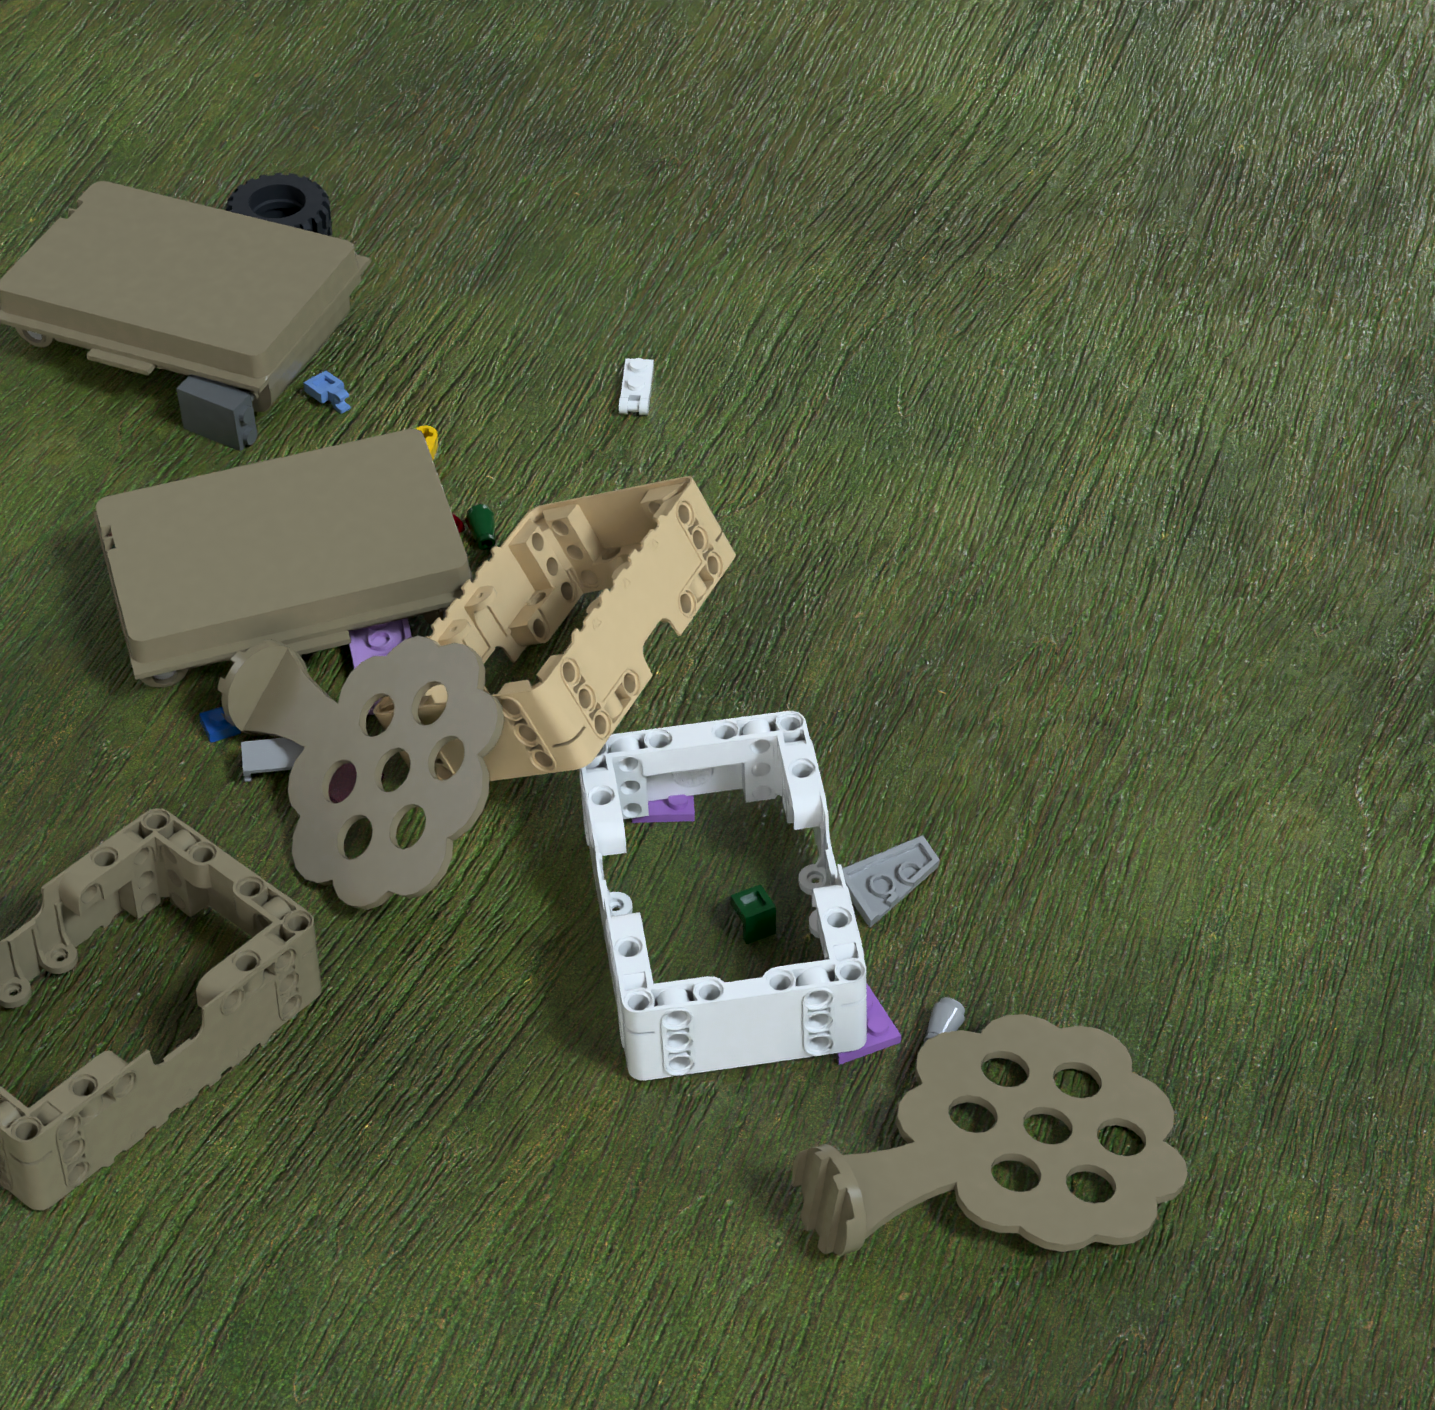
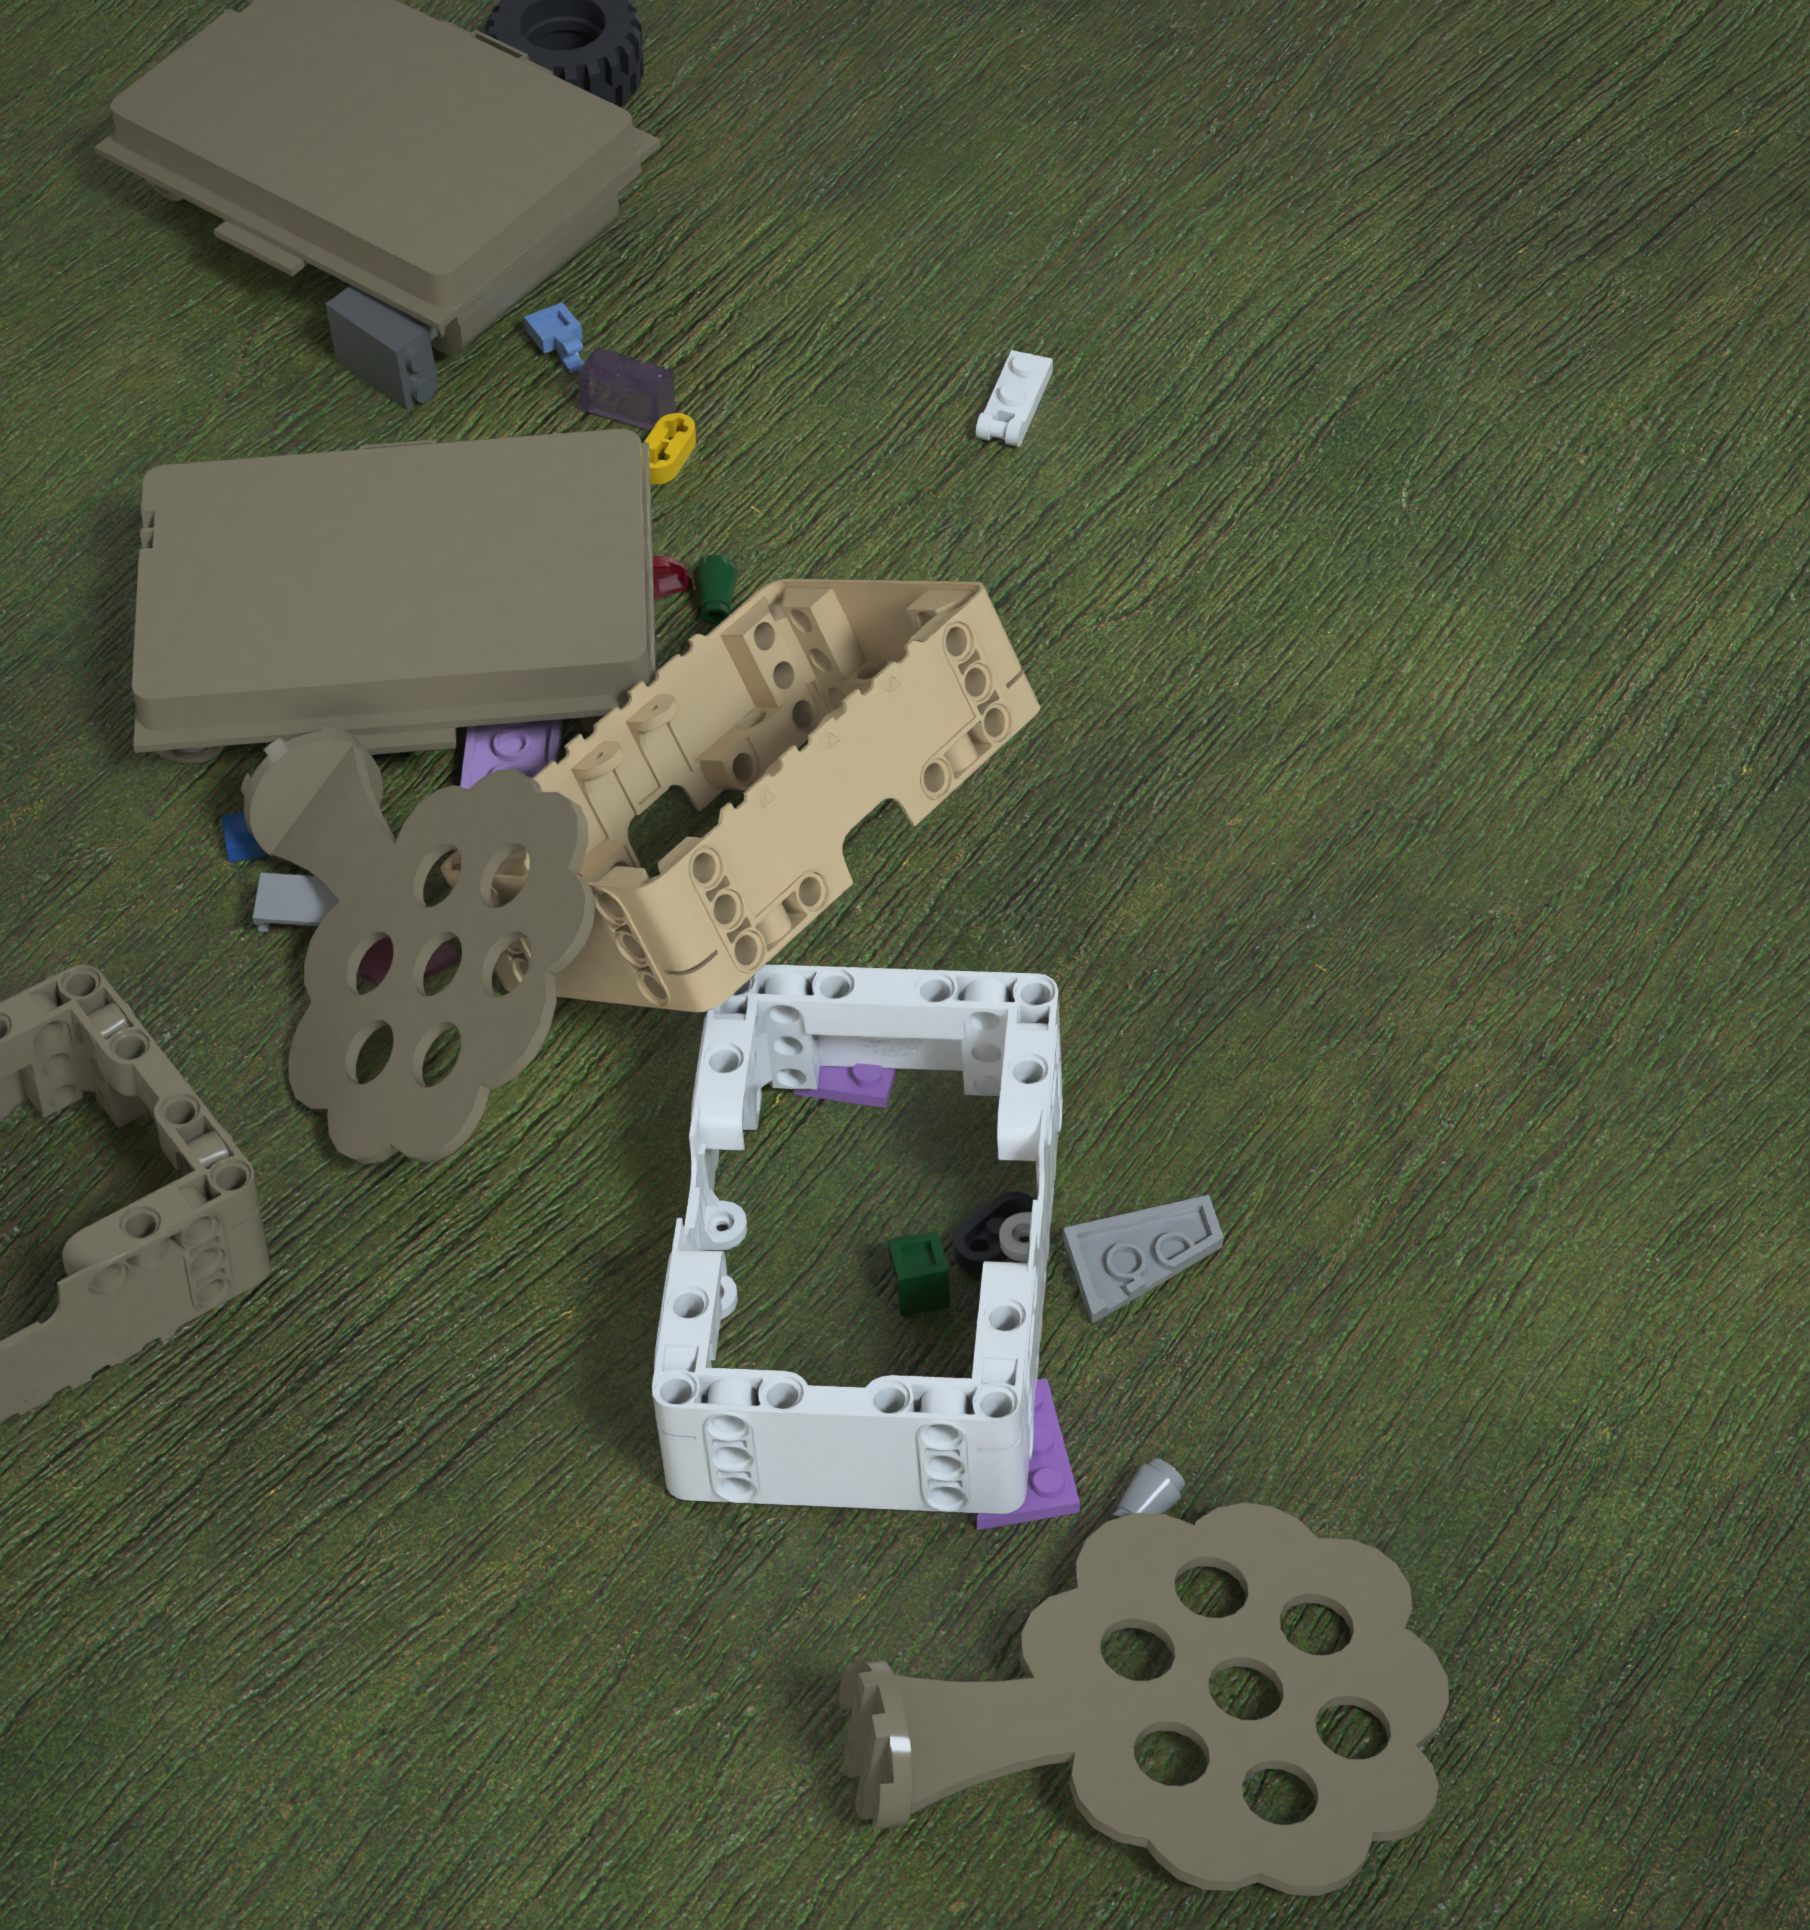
camera: 15 degrees right, 5 degrees up
none -> clear purple brick [578,347,676,431]
none -> black plate [954,1191,1034,1273]

